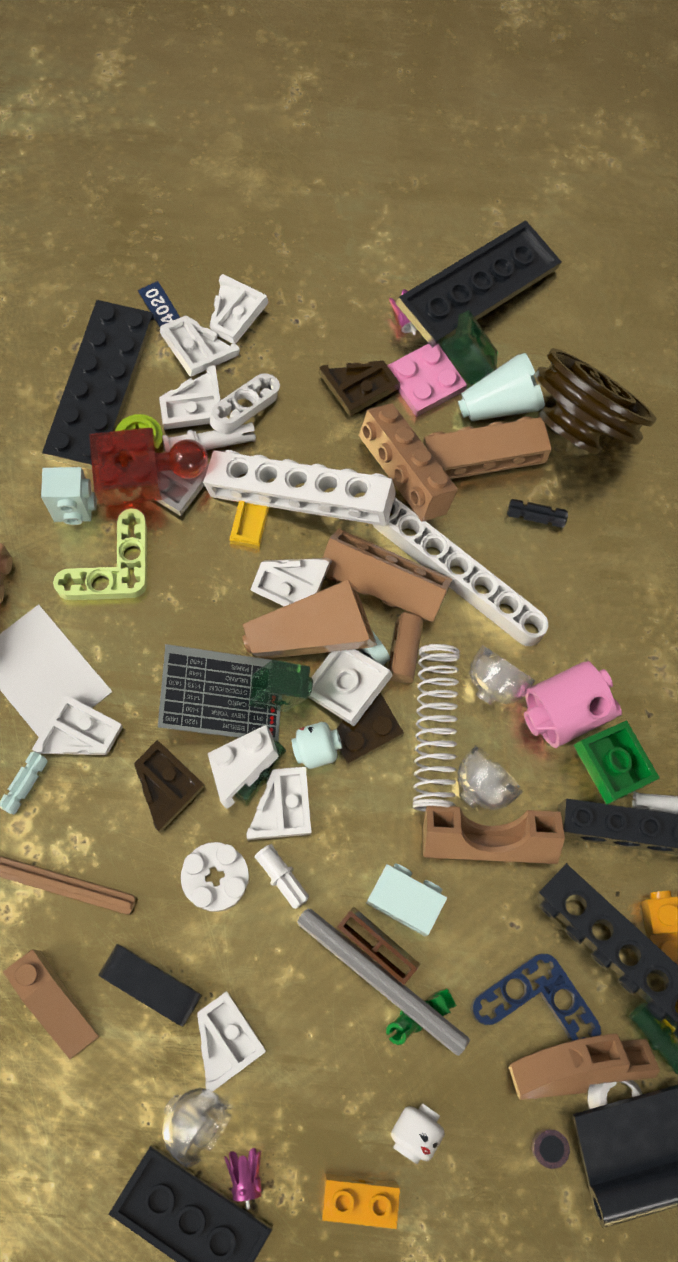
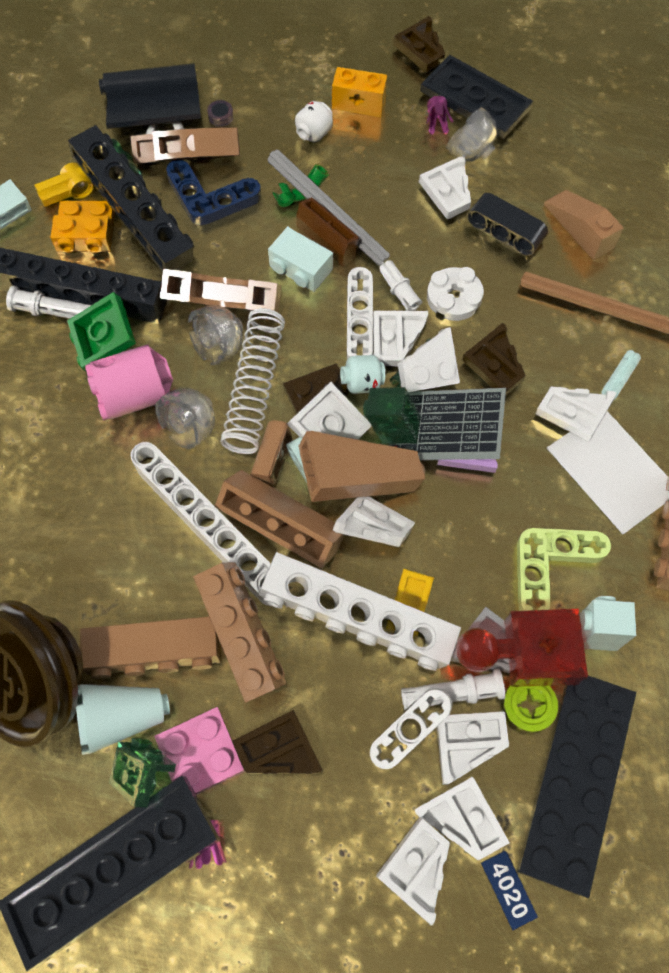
camera: 170 degrees left, 5 degrees down
black axle [507,499,568,528] -> none
none -> white beam [347,267,373,359]

